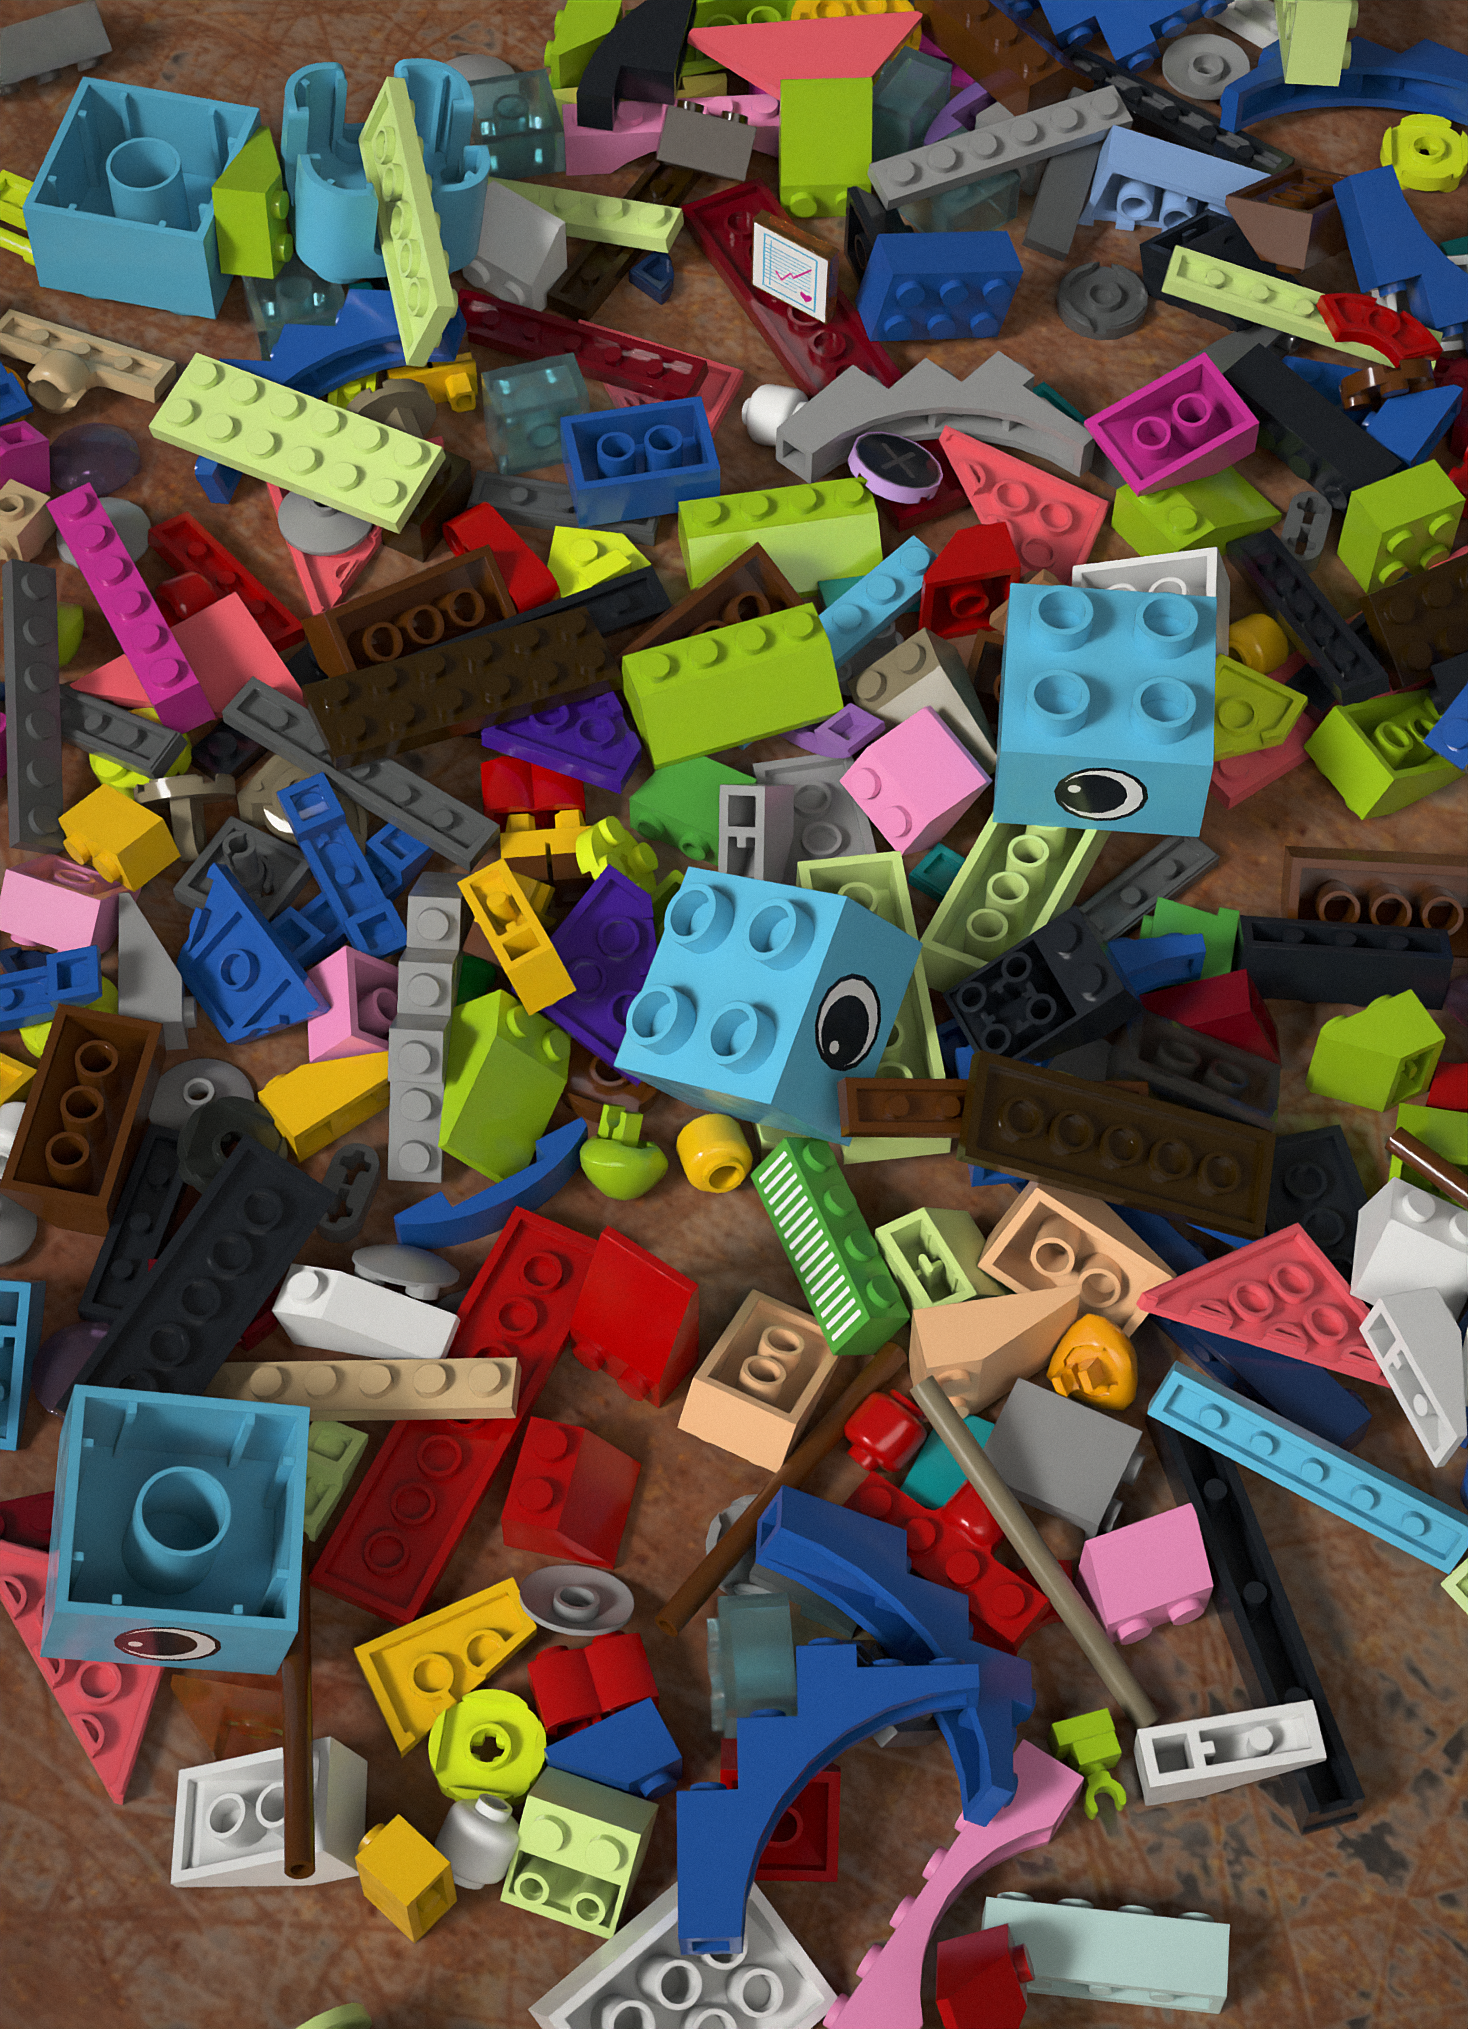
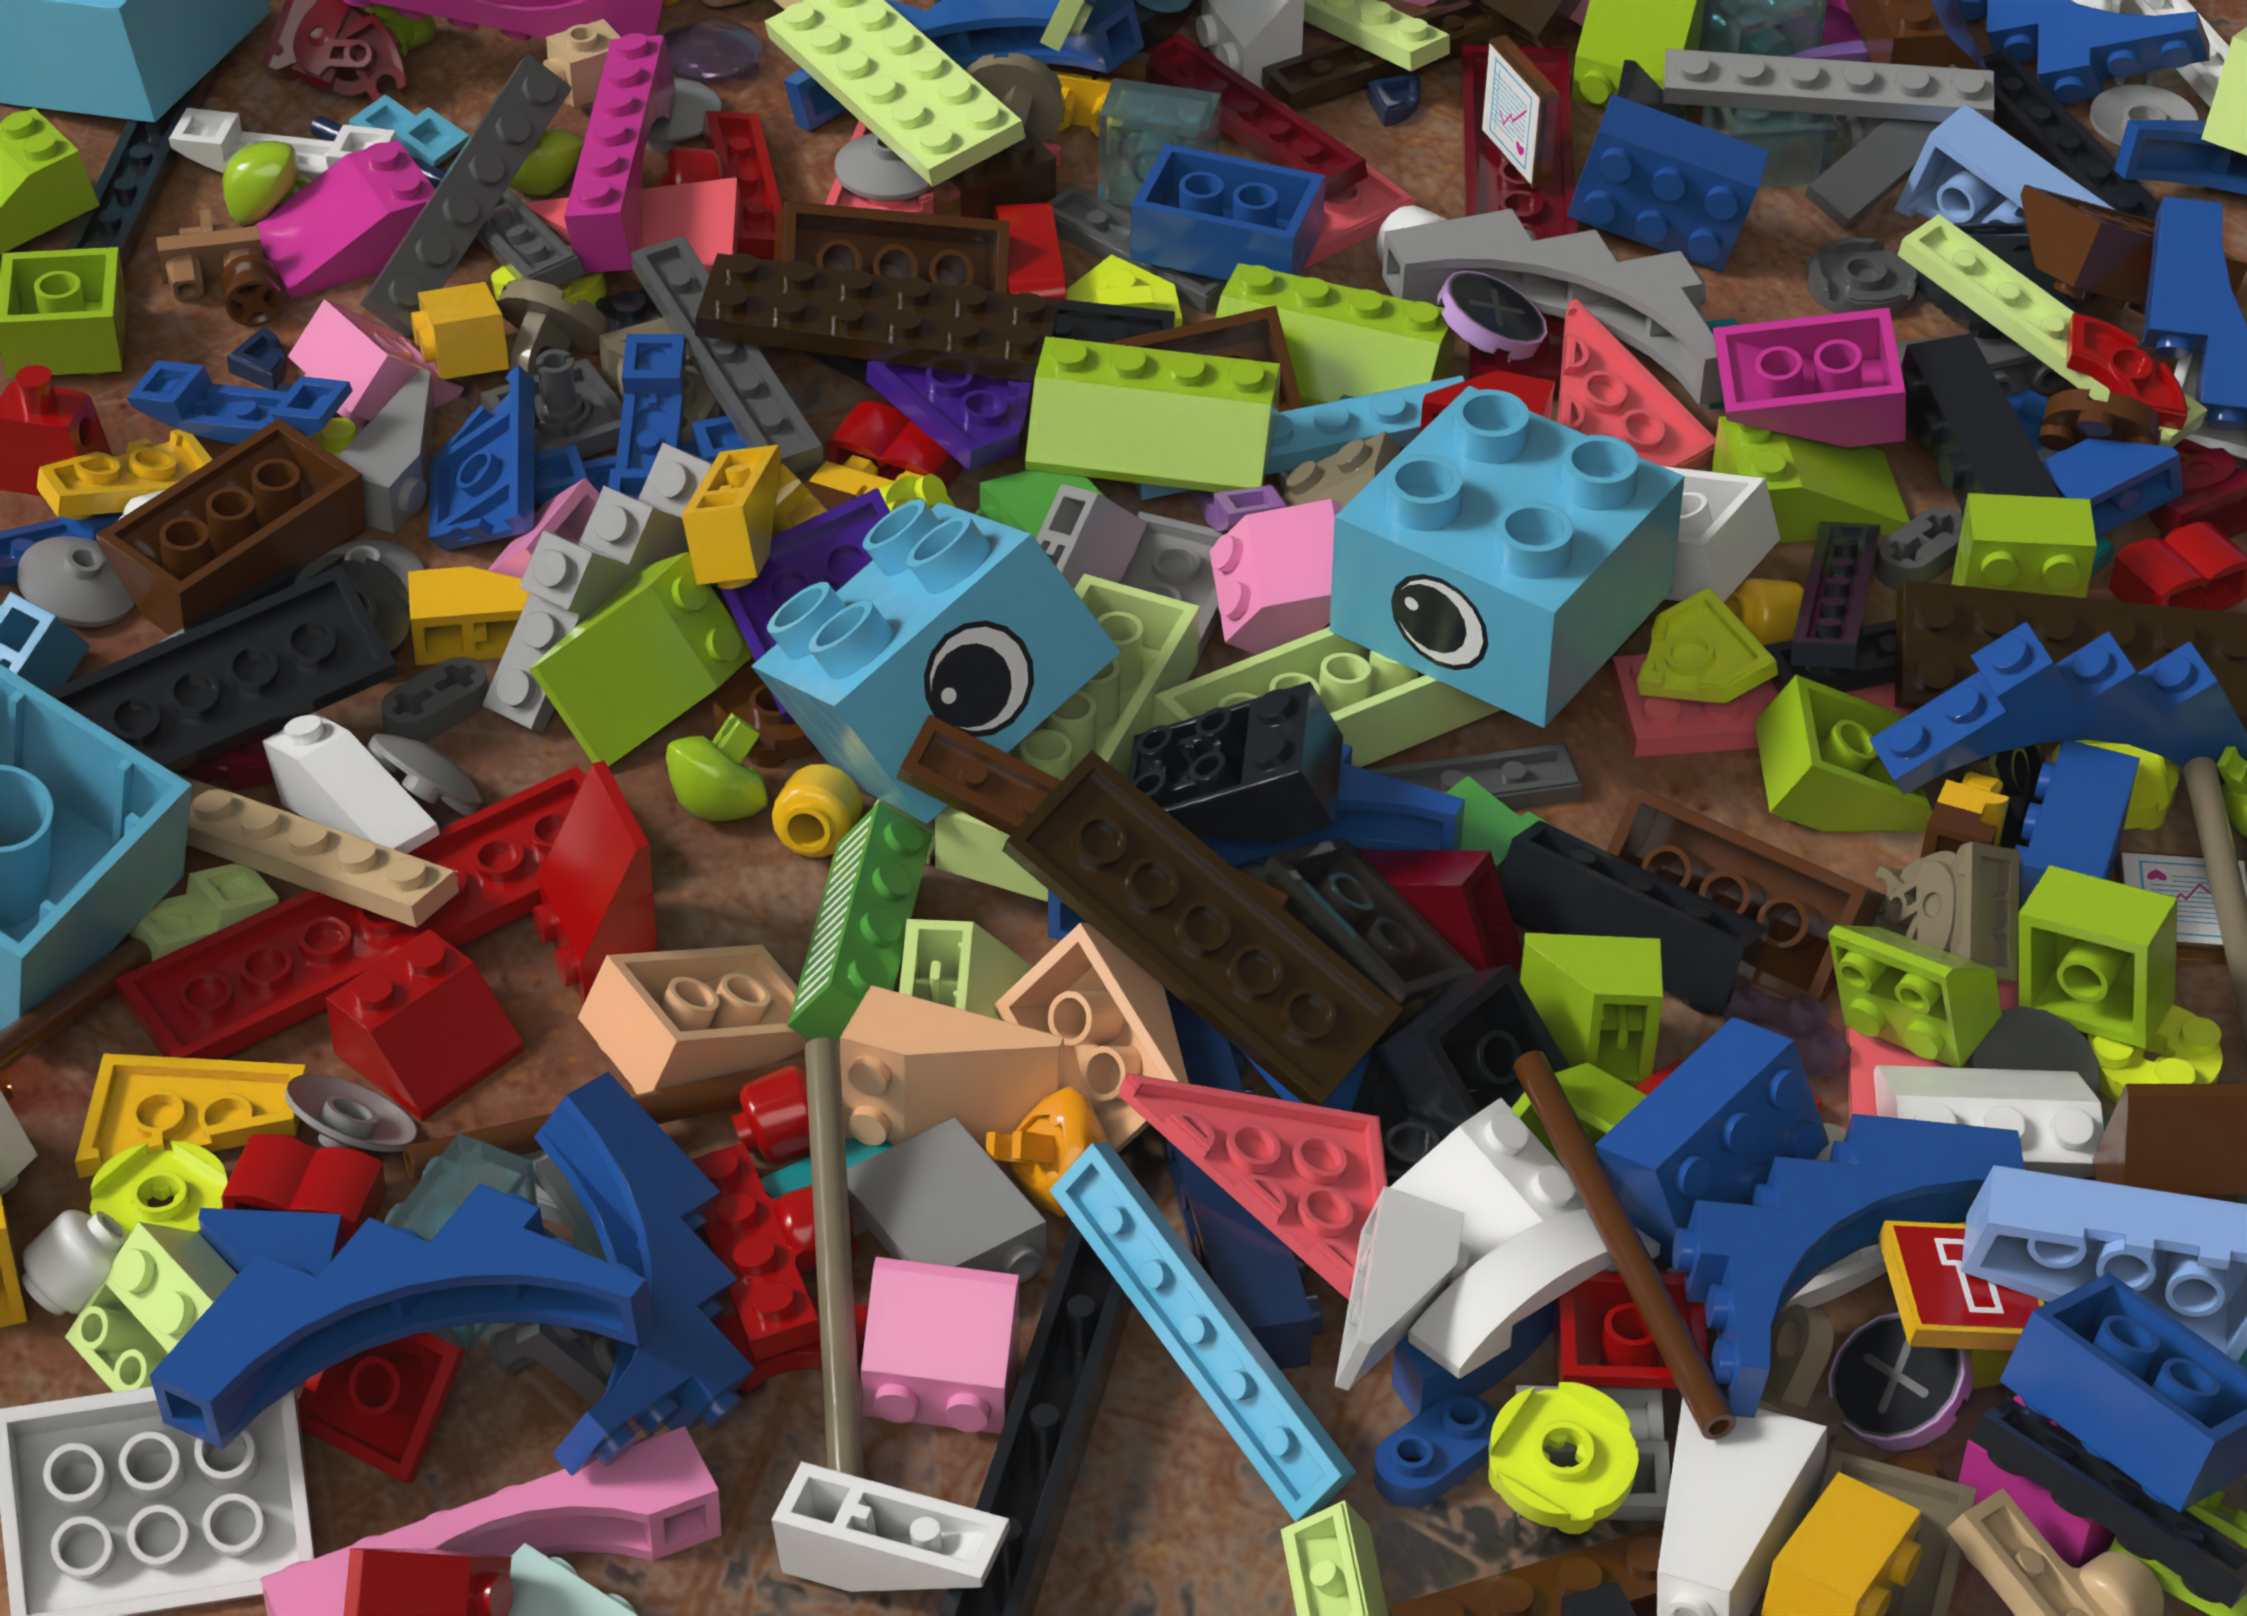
camera: 30 degrees right, 15 degrees down
blue slope [394,1117,588,1250] -> none
lime piece [1047,1707,1127,1820] -> none
none -> black slope [1374,964,1570,1133]

